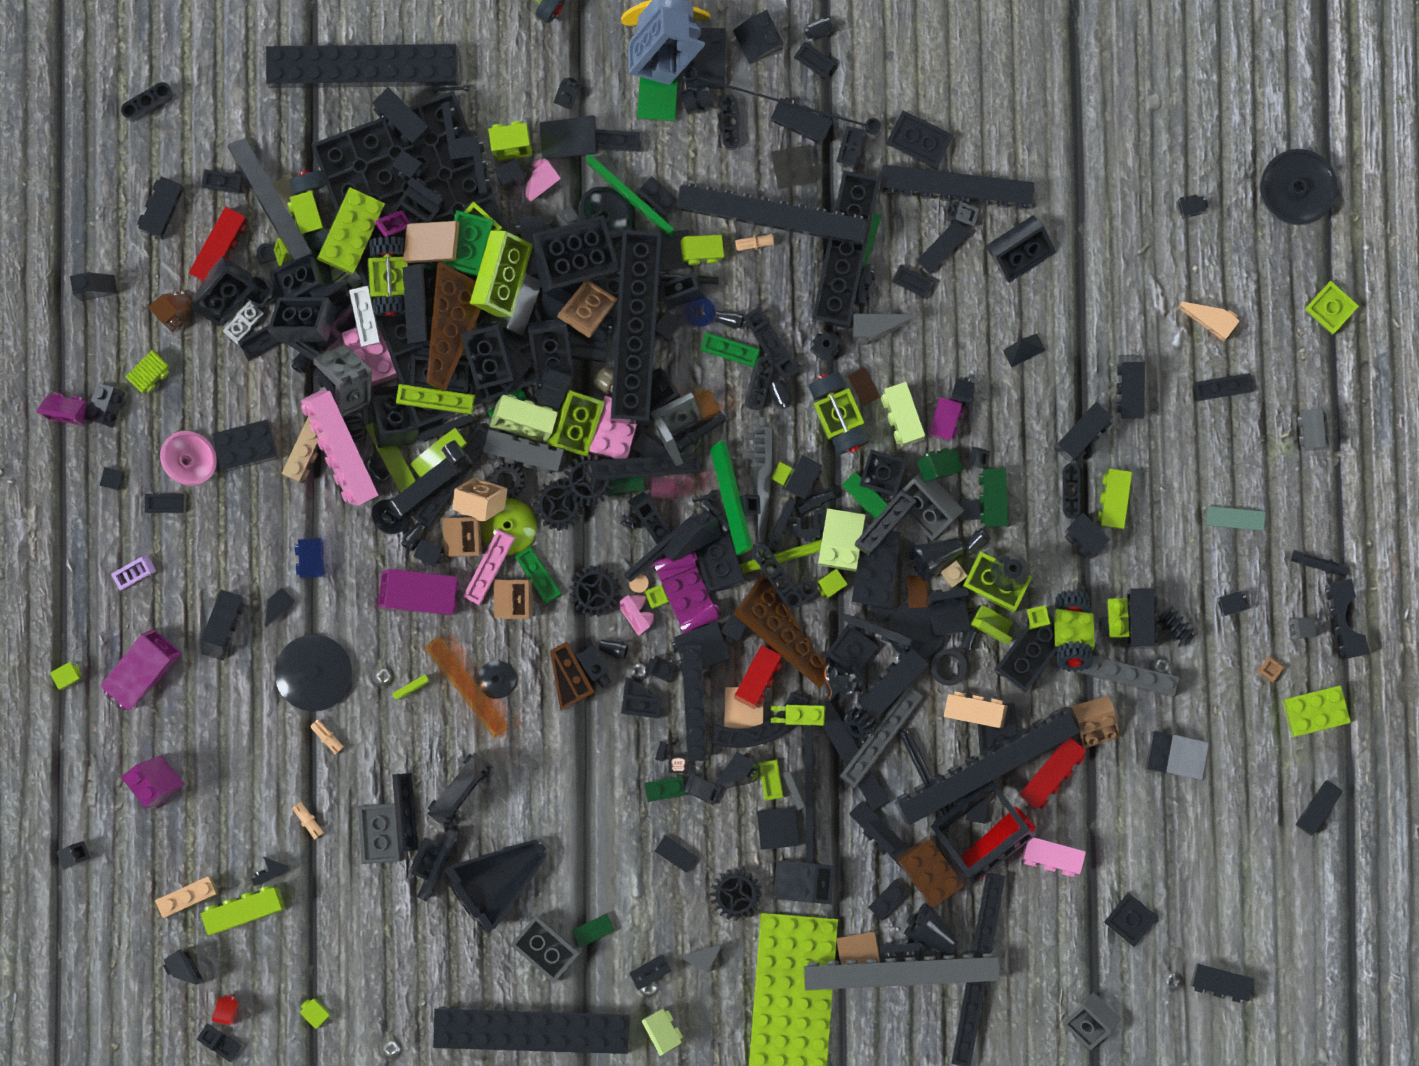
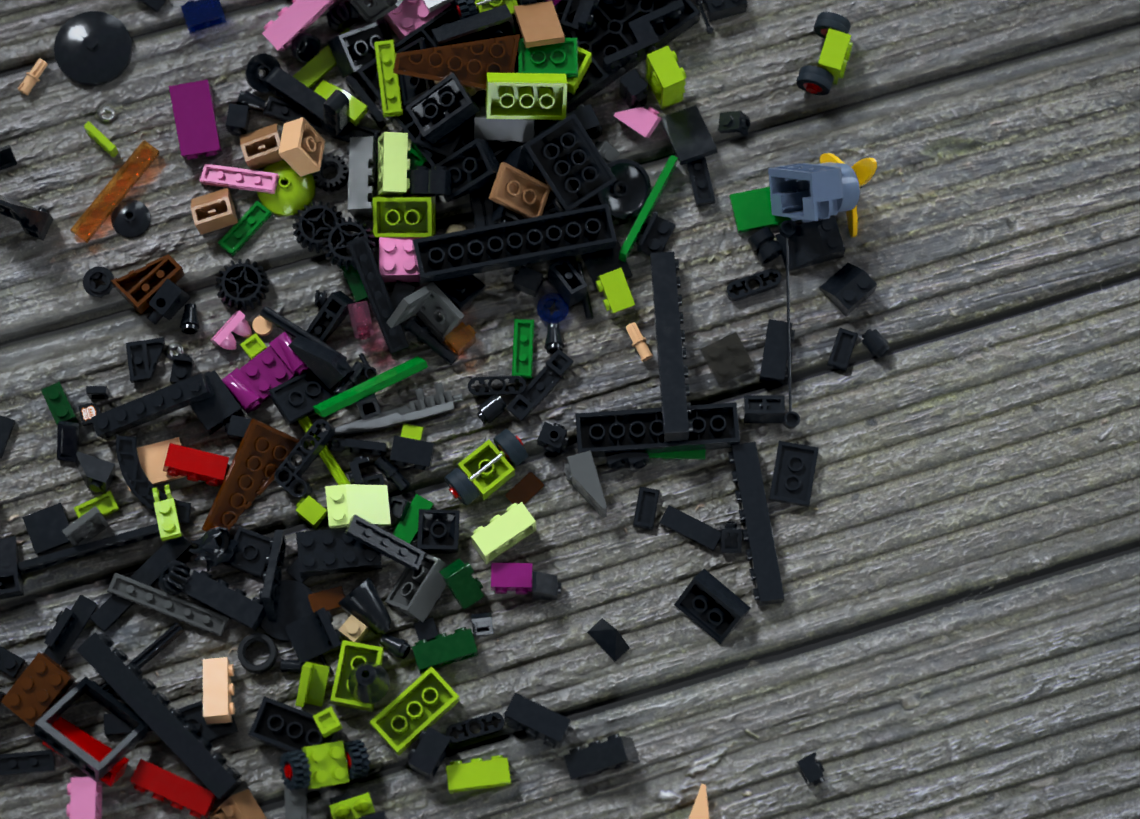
camera: 70 degrees right, 10 degrees down
none -> black gear [83,266,114,298]
none -> lime brick [370,666,460,756]
none -> black tile [389,496,411,521]

